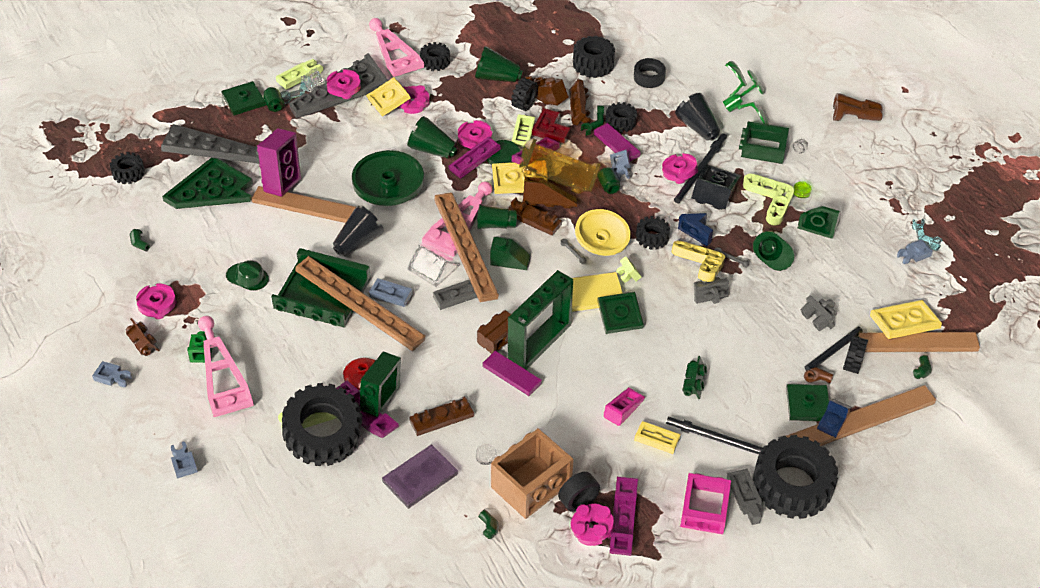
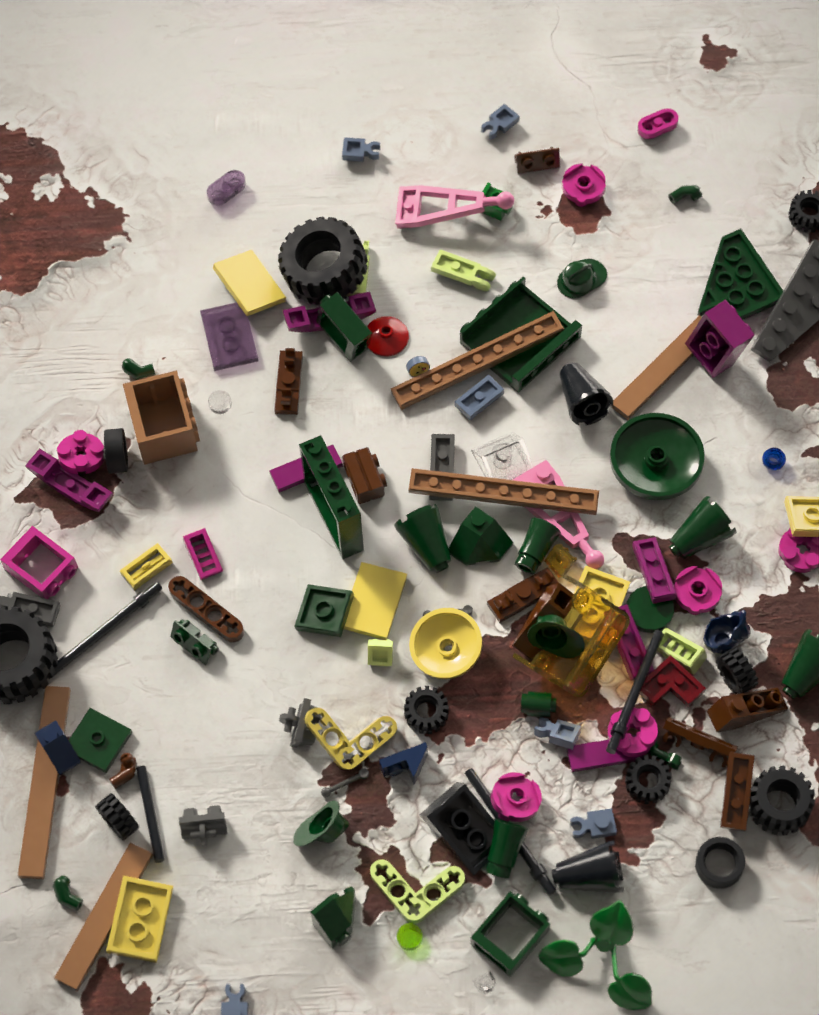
camera: 120 degrees right, 15 degrees up
none -> reddish brown beam [168,576,244,643]
none -> clear purple plate [207,170,246,205]
none -> light yellow tile [213,250,286,316]
none -> dark green cone [394,504,451,573]
none -> tile [406,356,430,377]
none -> yellowish green hinge [431,250,496,291]
none -> dark green plant [486,819,529,879]
none -> dark green piece [527,615,585,658]
none -> clear yellow tile [544,543,577,578]
none -> sand blue plate [570,808,617,839]
none -> black bar [606,630,664,754]
none -> dark pink plate [608,708,658,757]
none -> dark pink plate [637,108,679,139]
none -> dark blue hair [703,610,751,654]
none -> reddish brown plate [720,752,755,832]
none -> clear blue plate [762,447,786,470]

